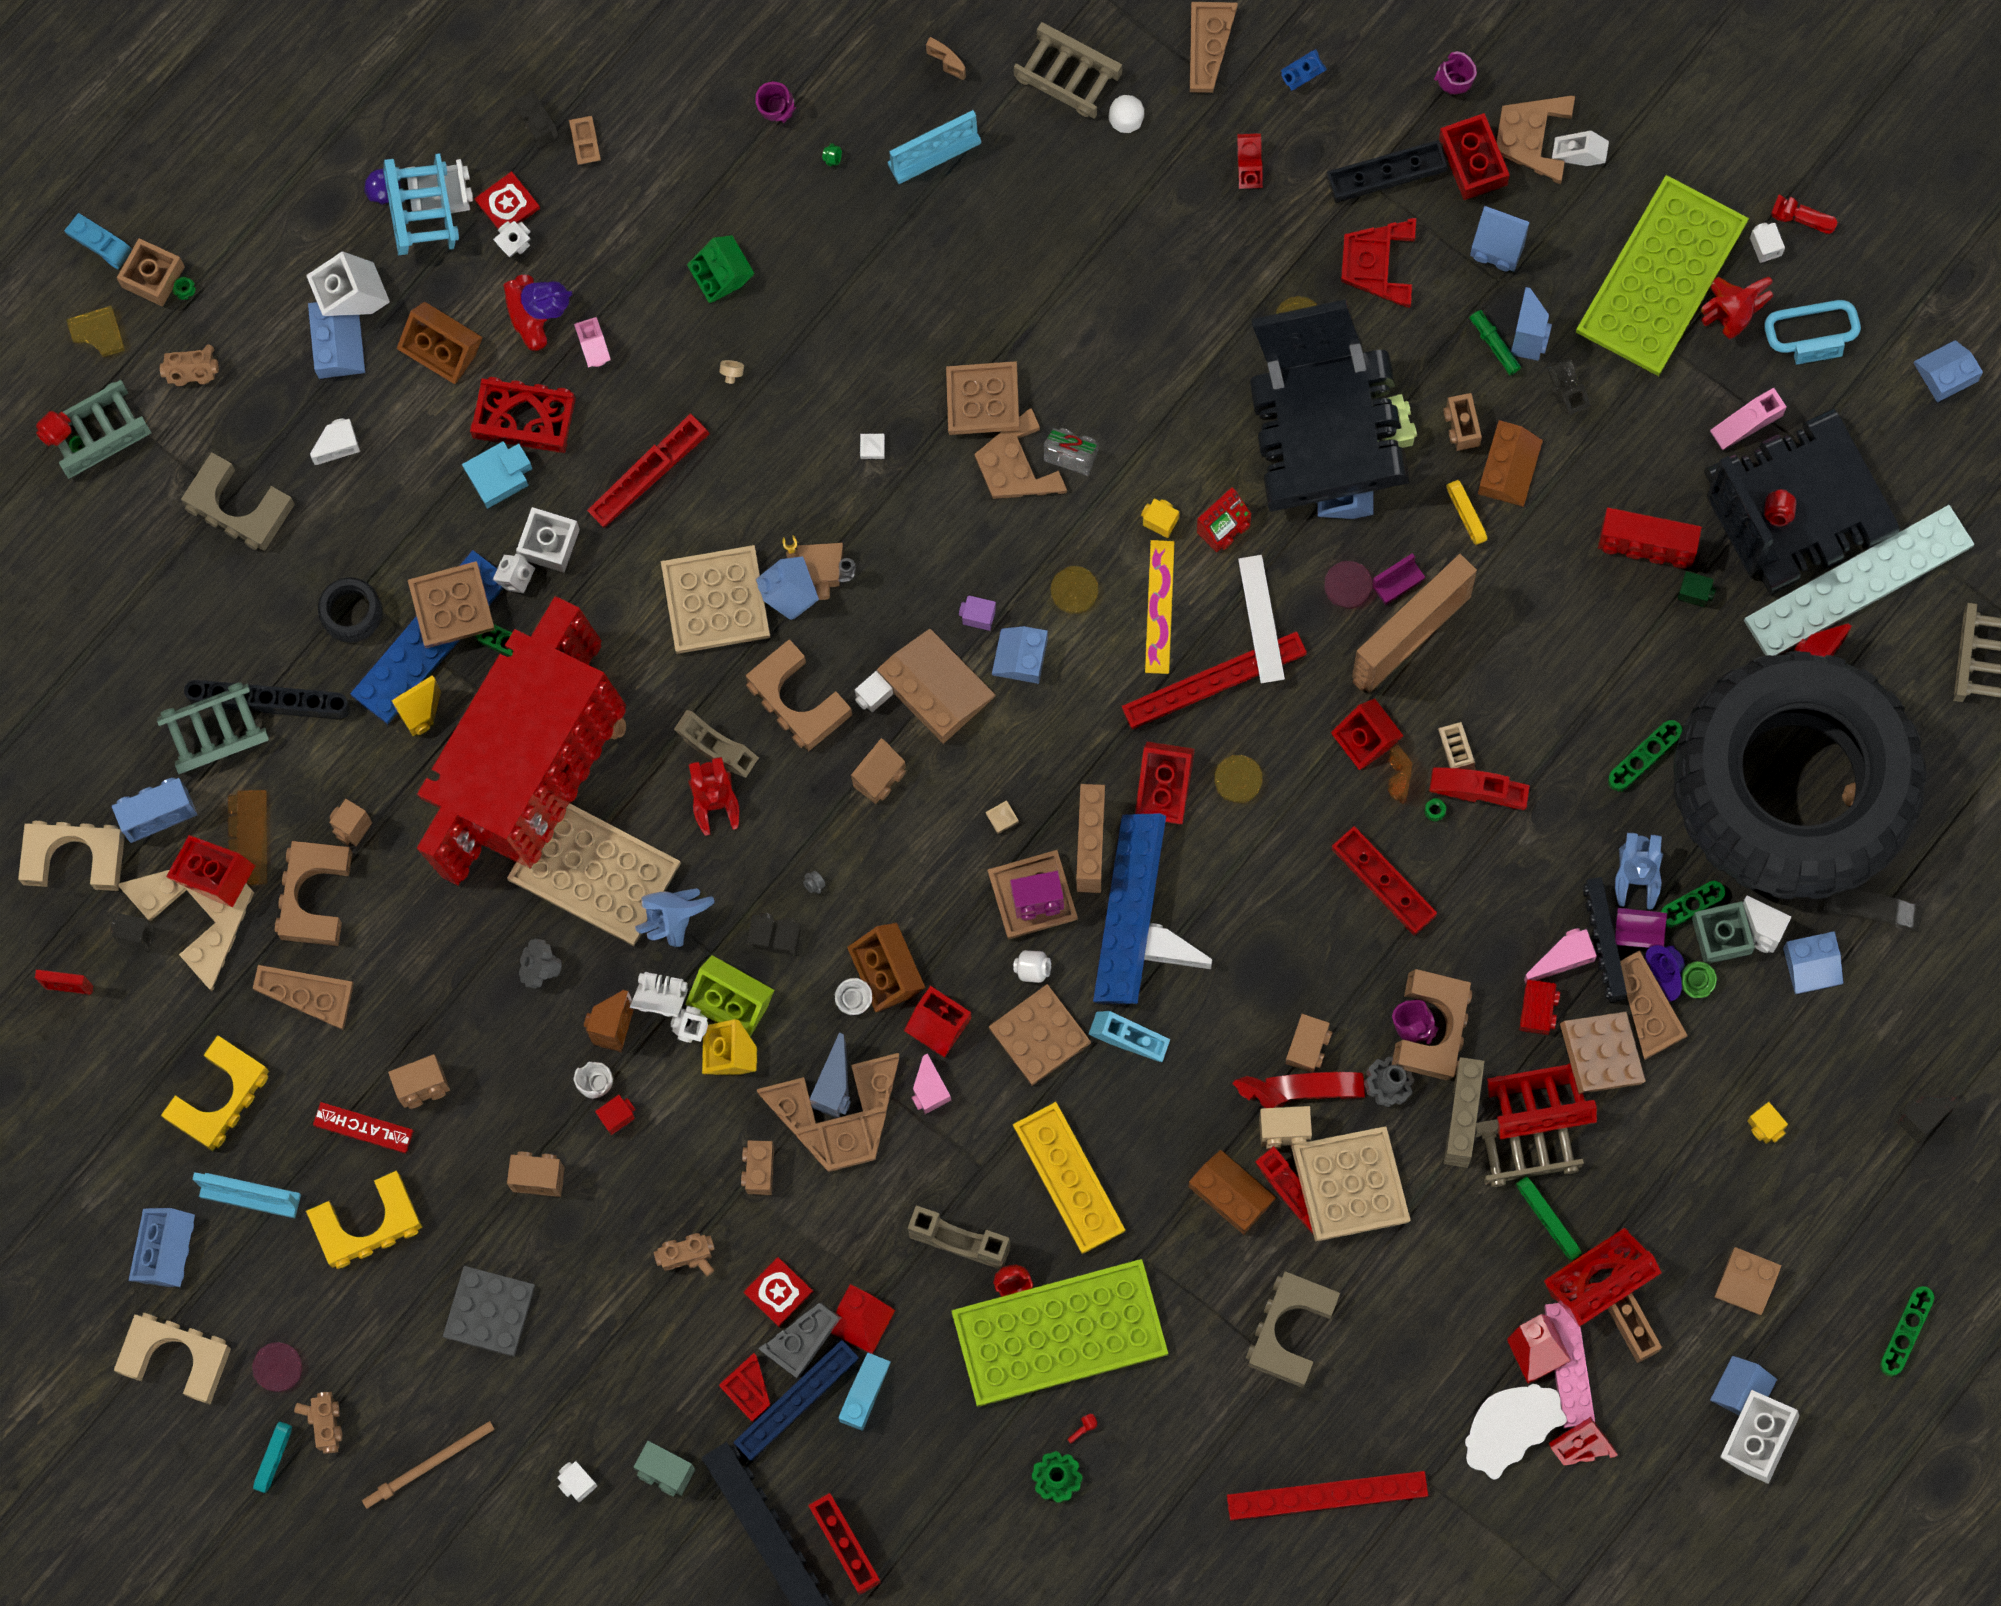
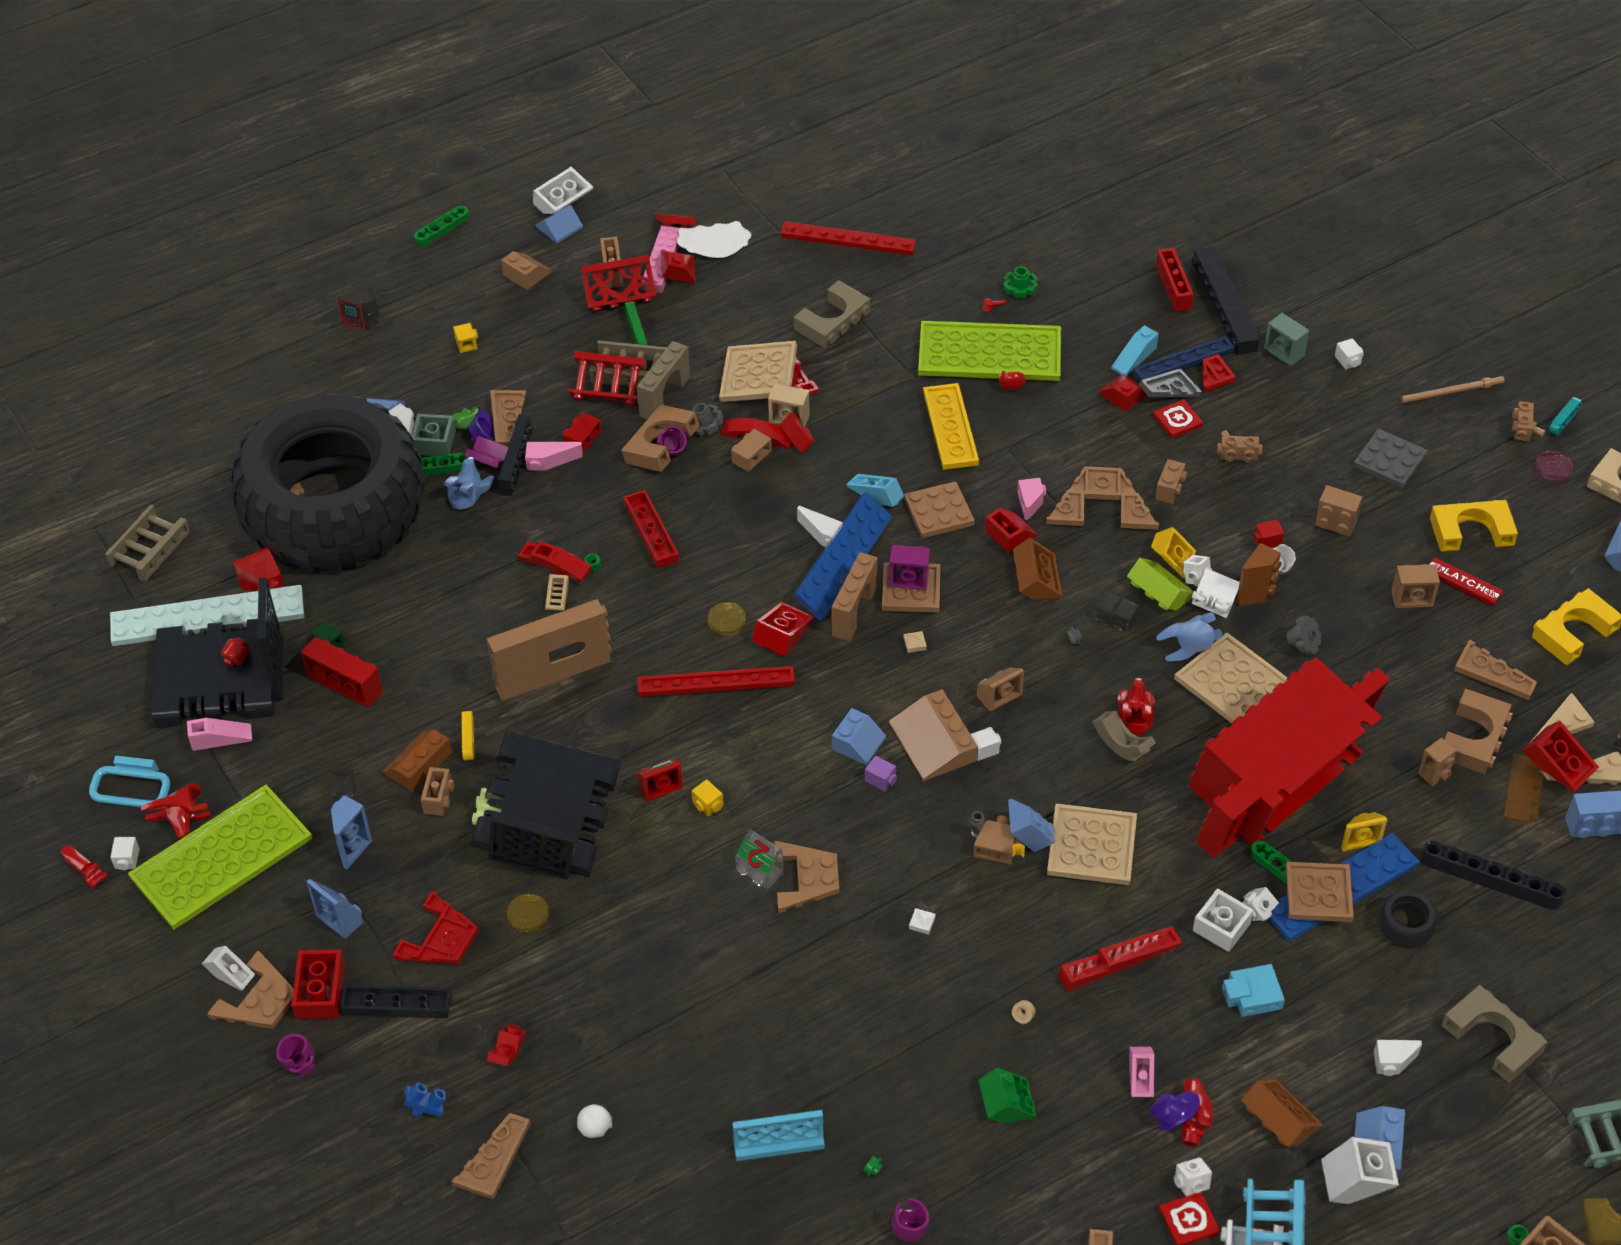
camera: 165 degrees left, 25 degrees down
sand green fence [157,682,269,774] -> none
medium nougat brick [160,345,219,386] -> none
medium azure fence [193,1172,301,1218] -> none
red fence [470,377,576,453] -> none
medium nougat arch [746,639,852,751] -> none
sand blue slope [810,1033,851,1118] -> none
white hair [835,978,872,1015] -> none
dark tan arch [908,1205,1011,1269] -> none
medium nougat slope [926,37,966,80] -> none
medium nougat plate [946,361,1020,435] -> none
dark tan fence [1014,22,1122,119] -> none
white head [1014,950,1051,982] -> none
clear yellow tile [1051,566,1098,614] -> none
yellow sticker [1145,540,1174,674] -> none
dark orange slope [1188,1150,1276,1235] -> none
white sticker [1238,555,1285,683] -> none
clear pink tile [1324,561,1372,608] -> none
red slope [1331,698,1403,770] -> none
magenta panel [1372,553,1425,605] -> none
clear orange slope [1388,745,1412,804] -> none
green pin [1469,310,1522,376] -> none
medium nougat plate [1560,1012,1646,1094] -> none
green beam [1608,720,1682,792] -> none
medium blue slope [1914,340,1983,402] -> none

